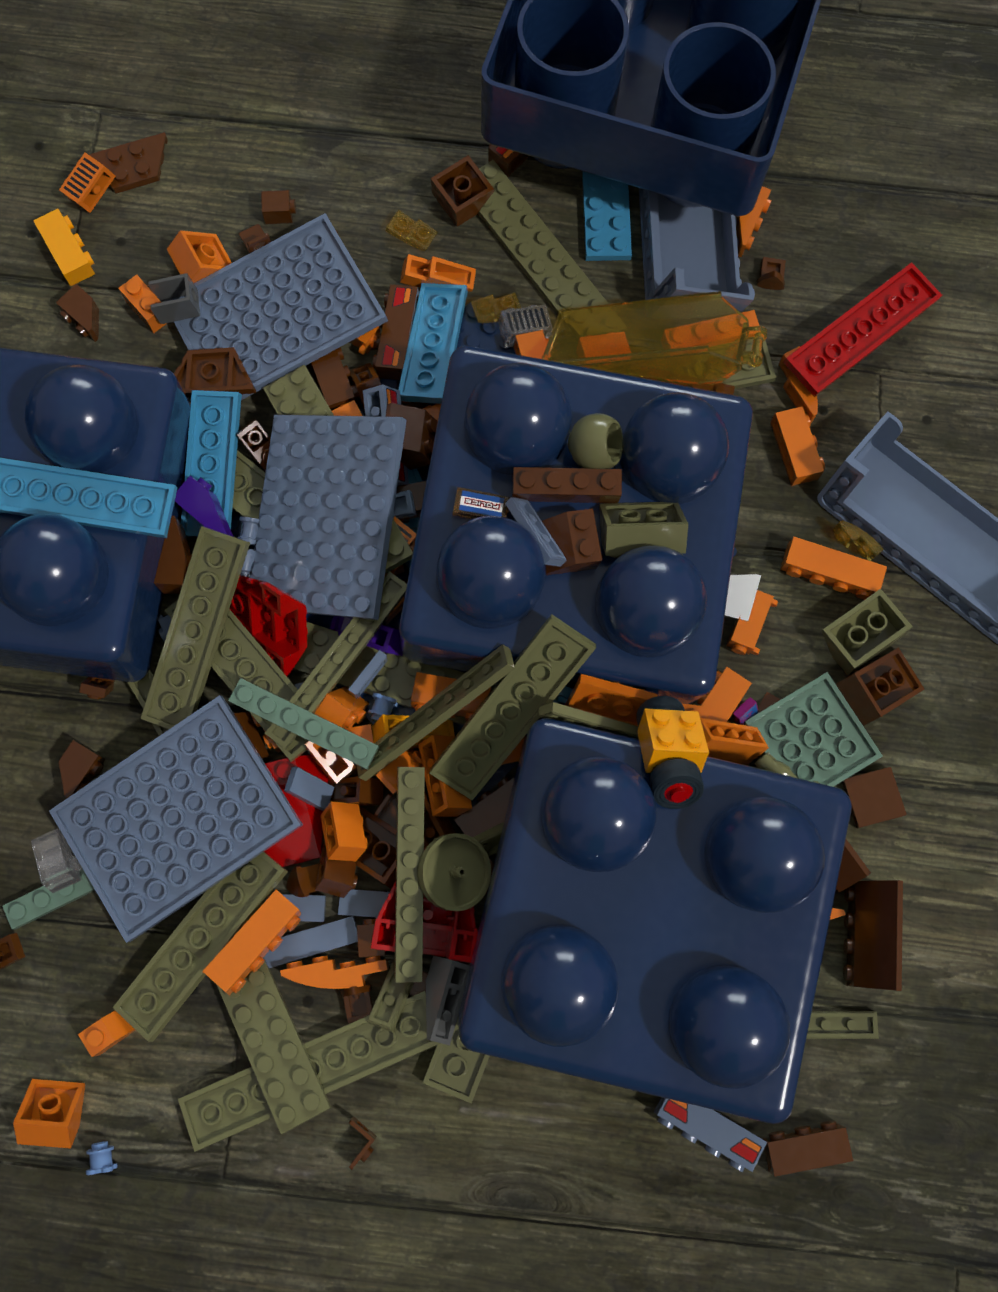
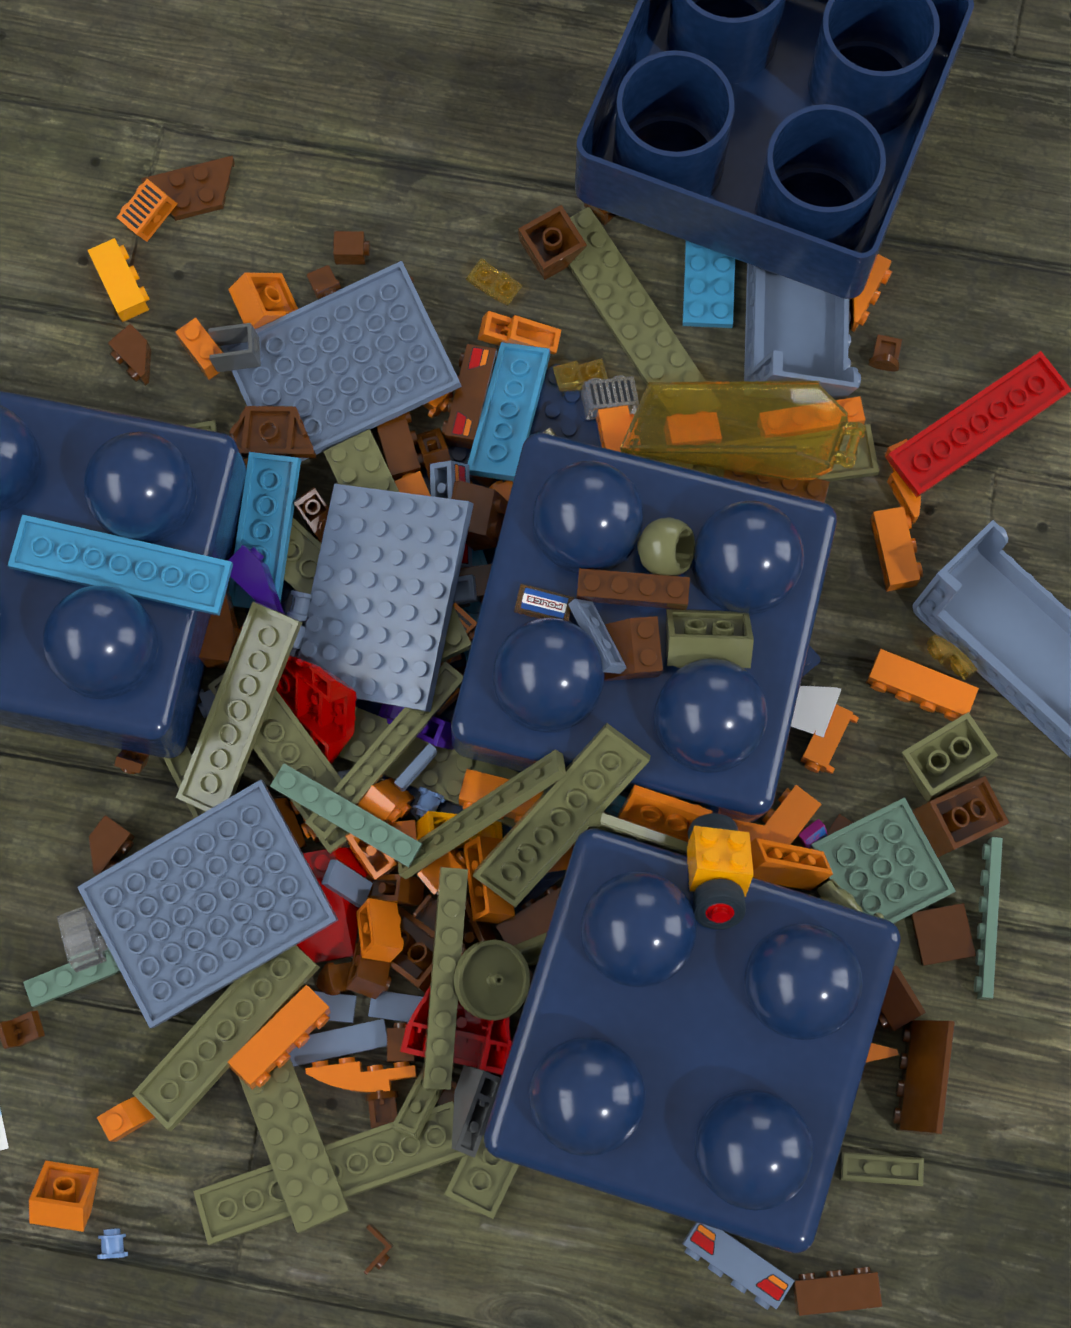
camera: 10 degrees right, 0 degrees up
none -> sand green plate [974,837,1003,1000]

